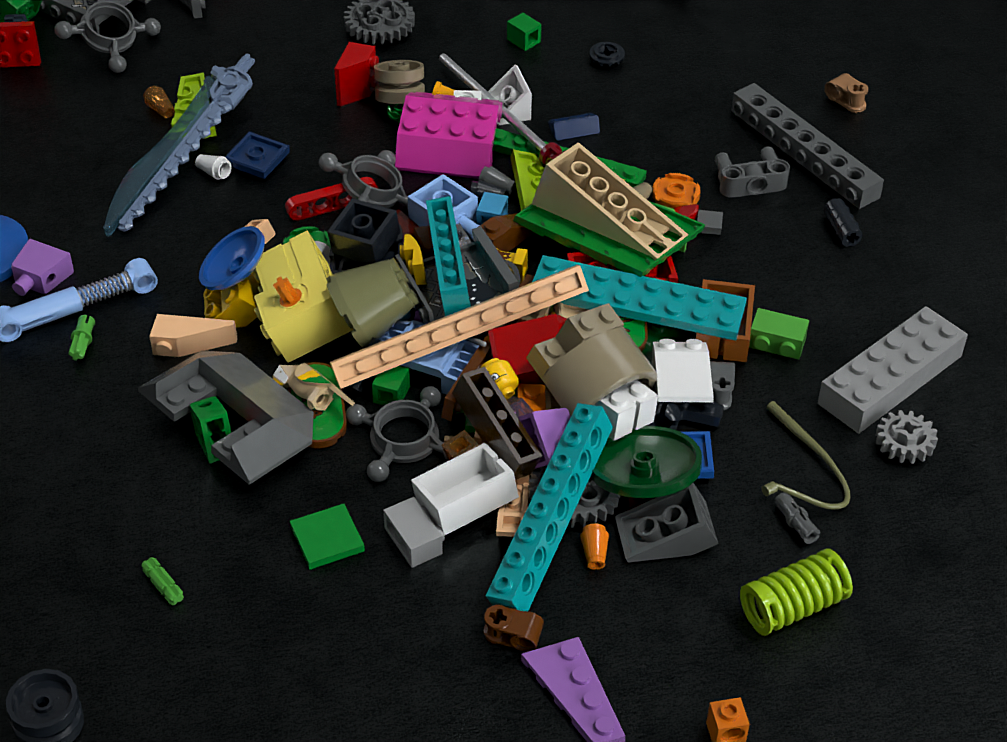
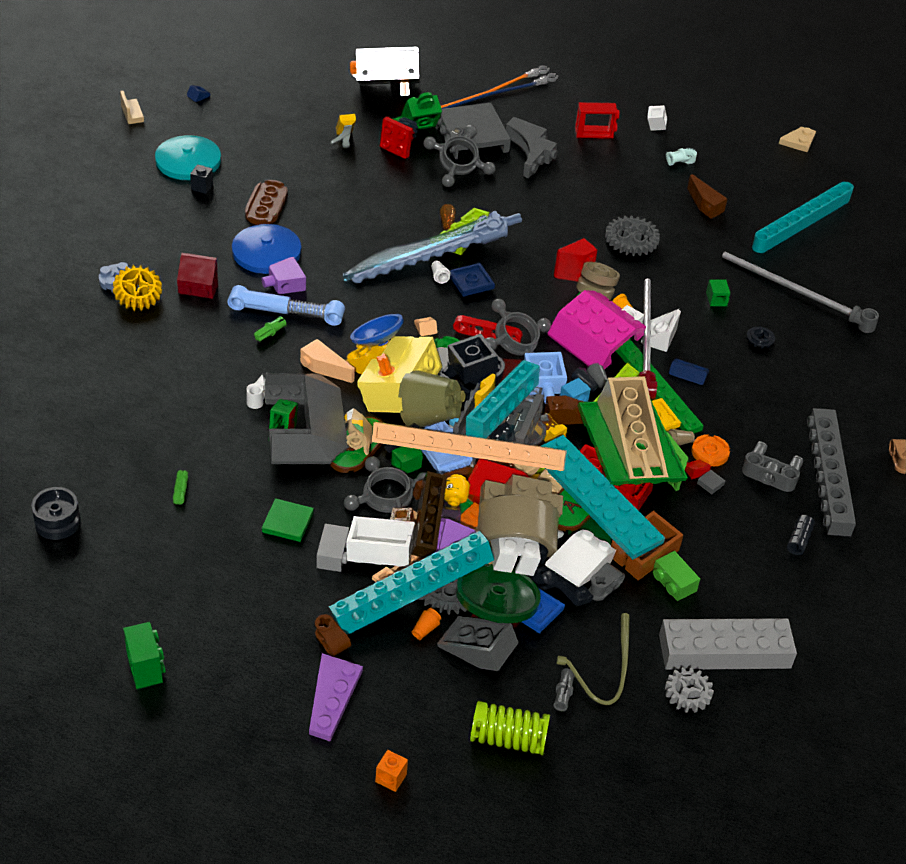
camera: 35 degrees right, 0 degrees up
none -> white piece [246,375,265,409]

